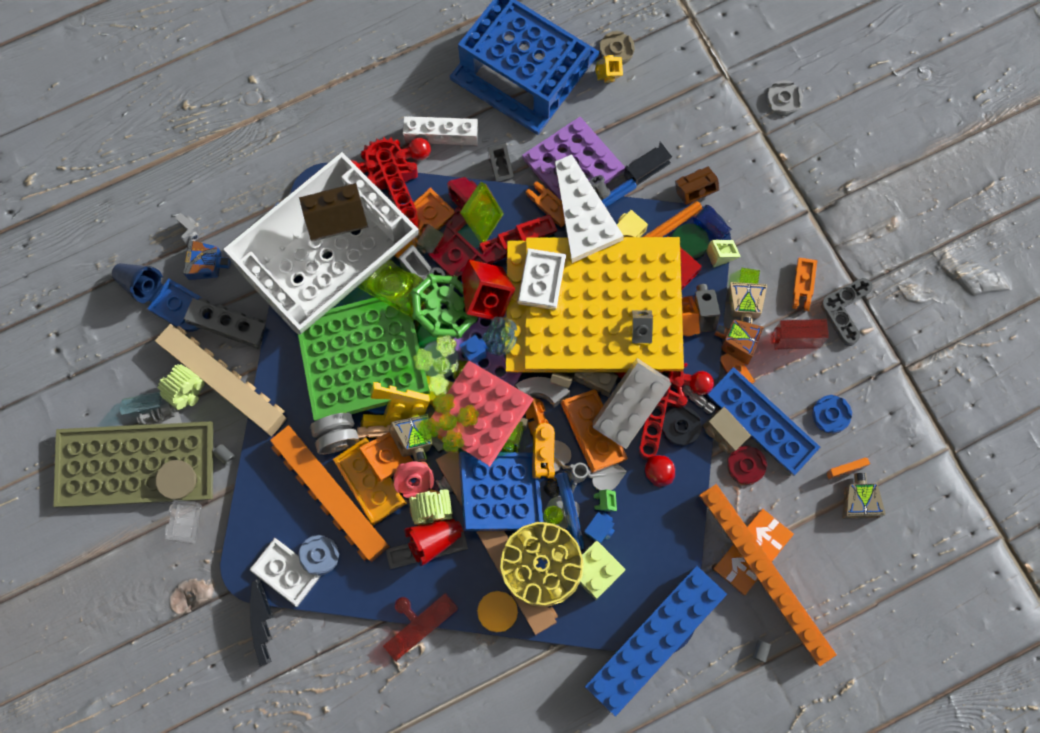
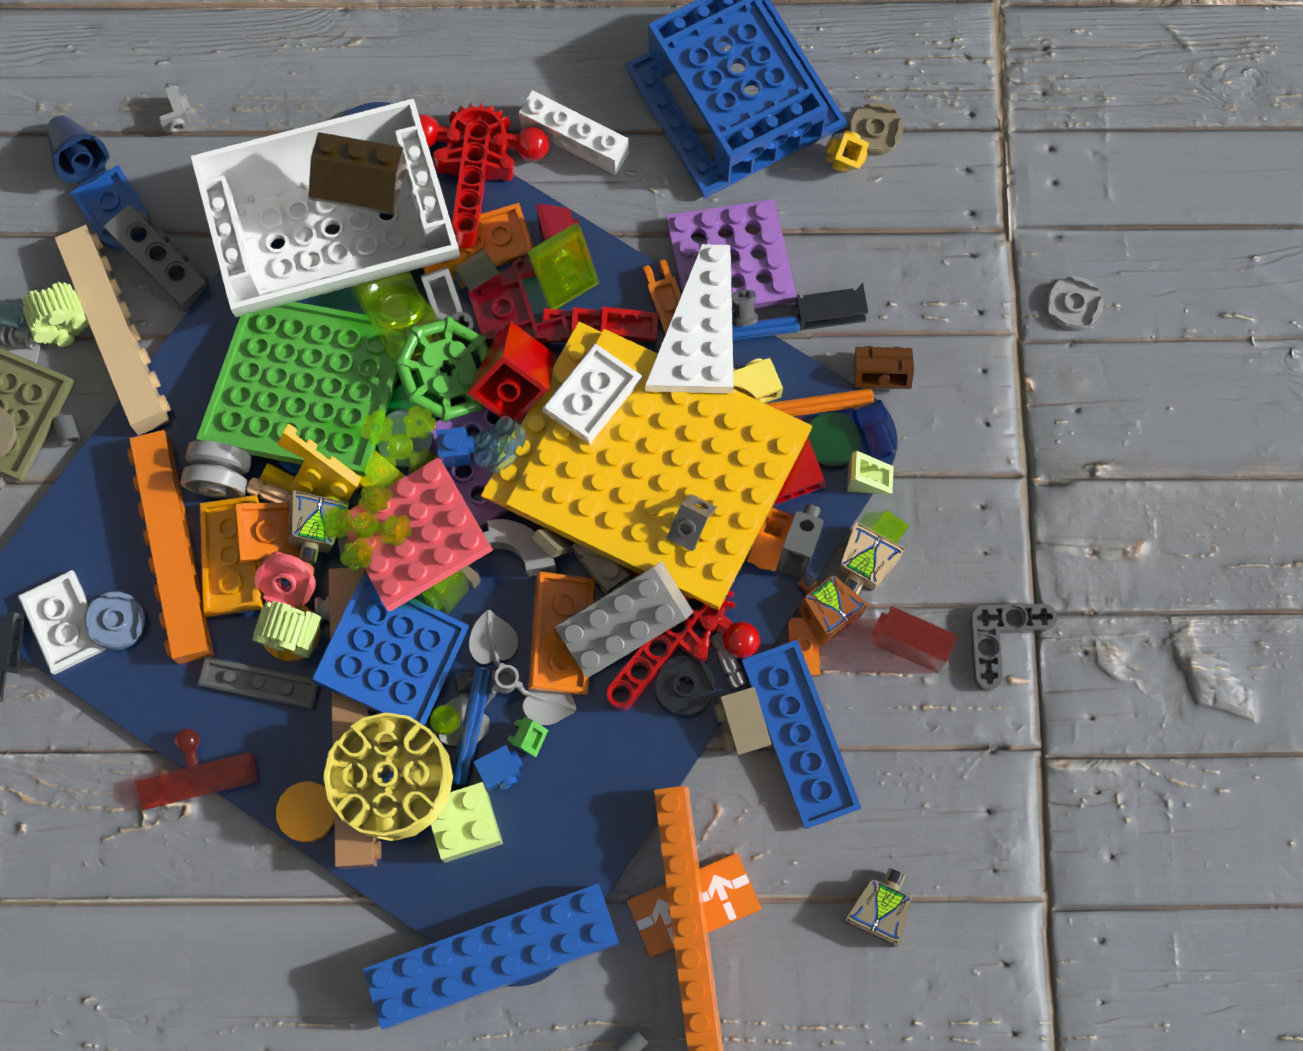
camera: 25 degrees right, 0 degrees up
torso [183,240,231,280] -> none
red cone [404,519,463,566] -> none
dark grey slope [488,142,514,182] -> none
orange hinge [525,397,549,436] -> none
light orange plate [532,423,555,479] -> none
red hair [645,455,675,487] -> none
dark red tile [727,445,767,485] -> none
orange hinge [792,257,817,311] -> none
blue tile [812,395,852,434] -> none
orange tile [826,457,870,479] -> none

